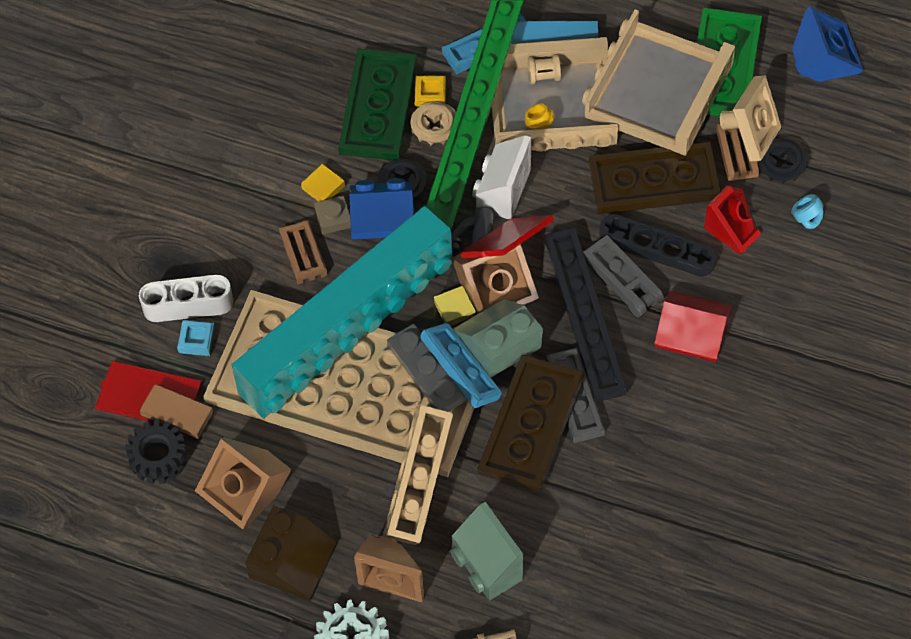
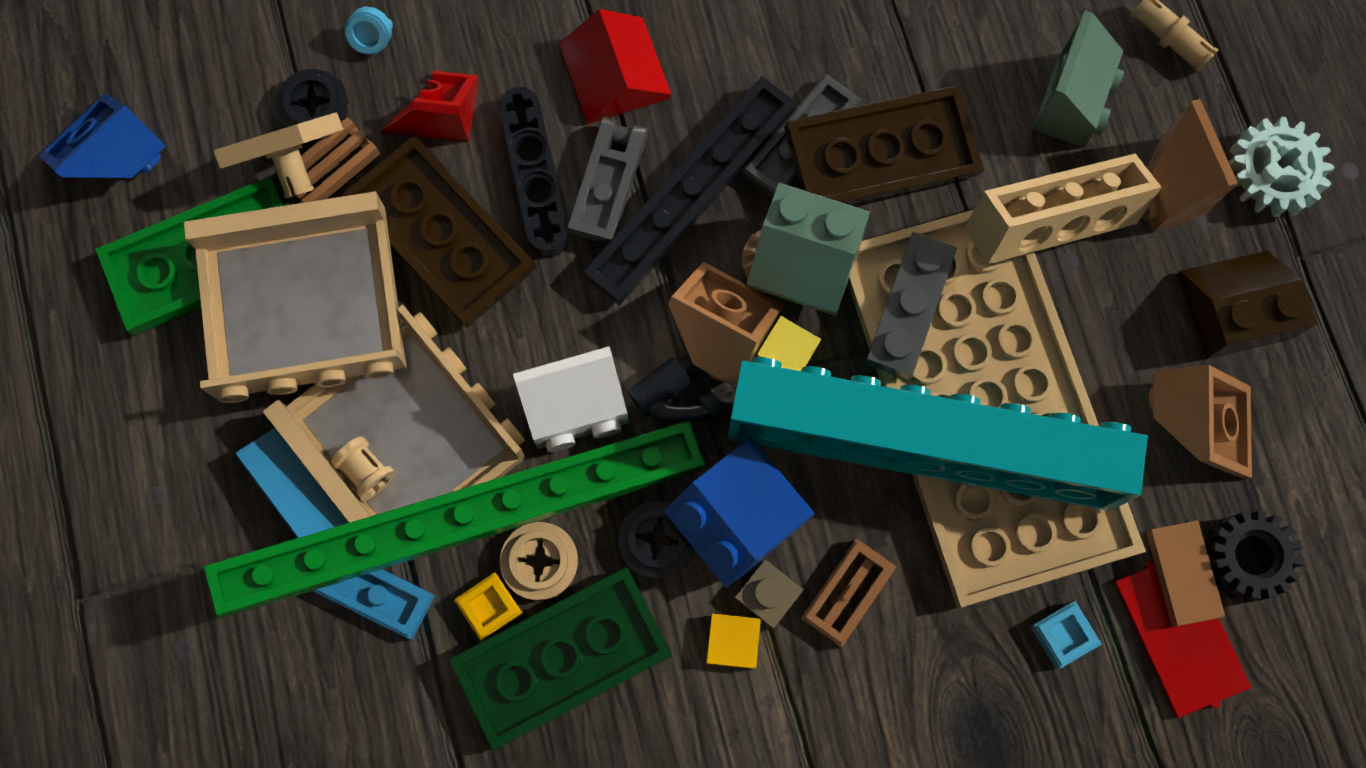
camera: 130 degrees left, 15 degrees up
white beam [139,275,234,322] -> none
dark azure tile [420,323,502,408] -> none
red piece [461,215,554,258] -> none
yellow plate [525,104,555,130] -> none

